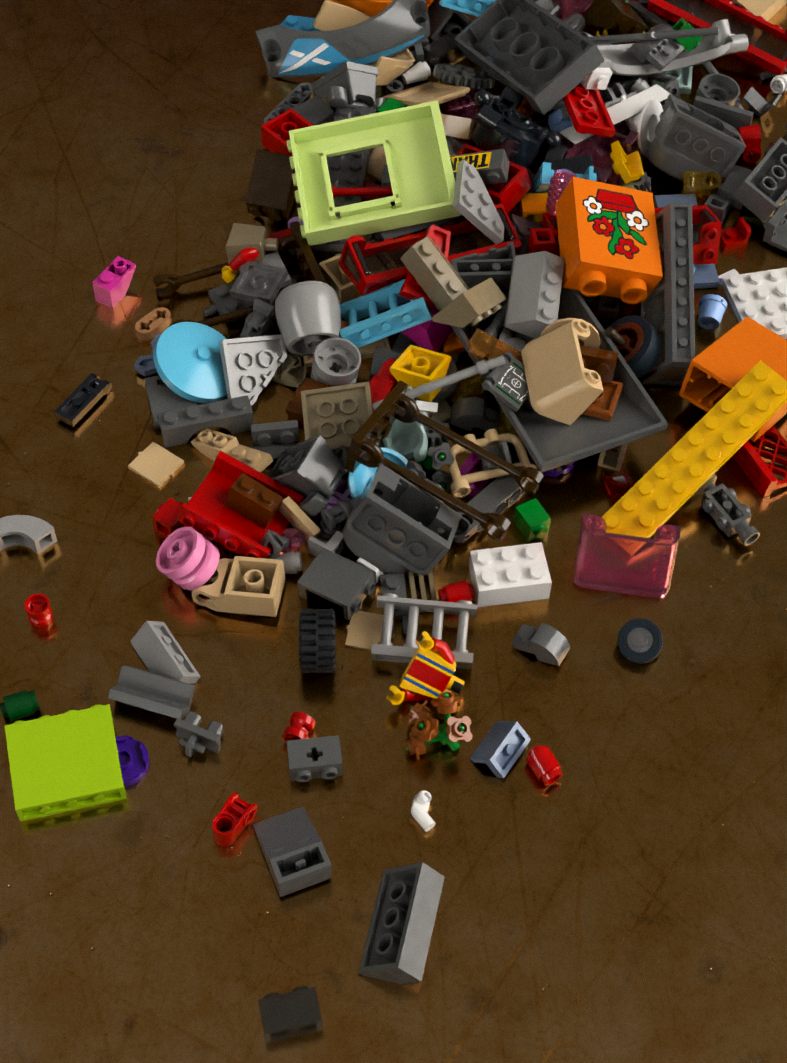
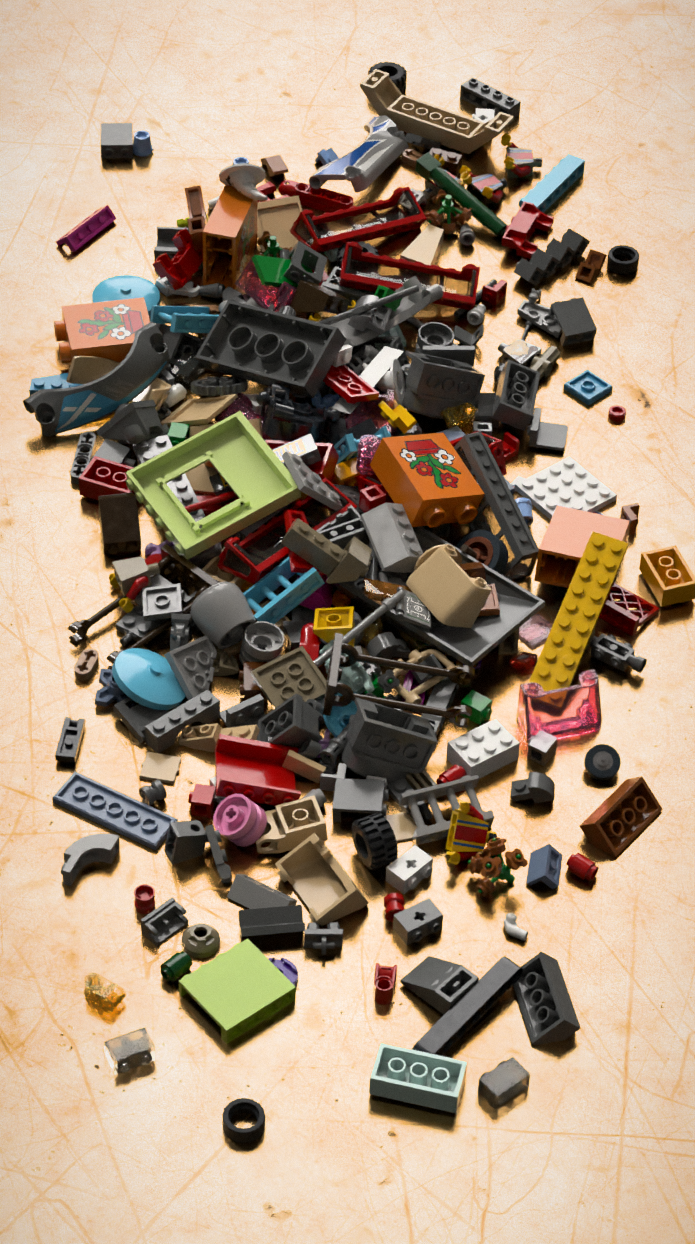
camera: 25 degrees left, 10 degrees down
dark pink slope [92,256,136,309] -> none
reddish brown brick [224,473,283,529] -> none
leg [260,528,306,559] -> none
red piece [739,124,761,163] -> none
none -> sand blue tile [52,771,178,850]
none -> dark grey wheel [139,780,167,806]
none -> dark grey hinge [141,897,189,946]
none -> dark grey torso [164,820,209,865]
none -> dark tan piece [181,923,220,958]
none -> dark grey hinge [205,824,232,884]
none -> tan windscreen [275,833,369,926]
none -> light aqua brick [369,1043,467,1113]
none -> white brick [386,845,433,894]
none -> beam [412,956,523,1056]
none -> piece [519,614,552,648]
none -> flat silver brick [527,730,557,766]
none -> dark orange slope [580,776,663,857]

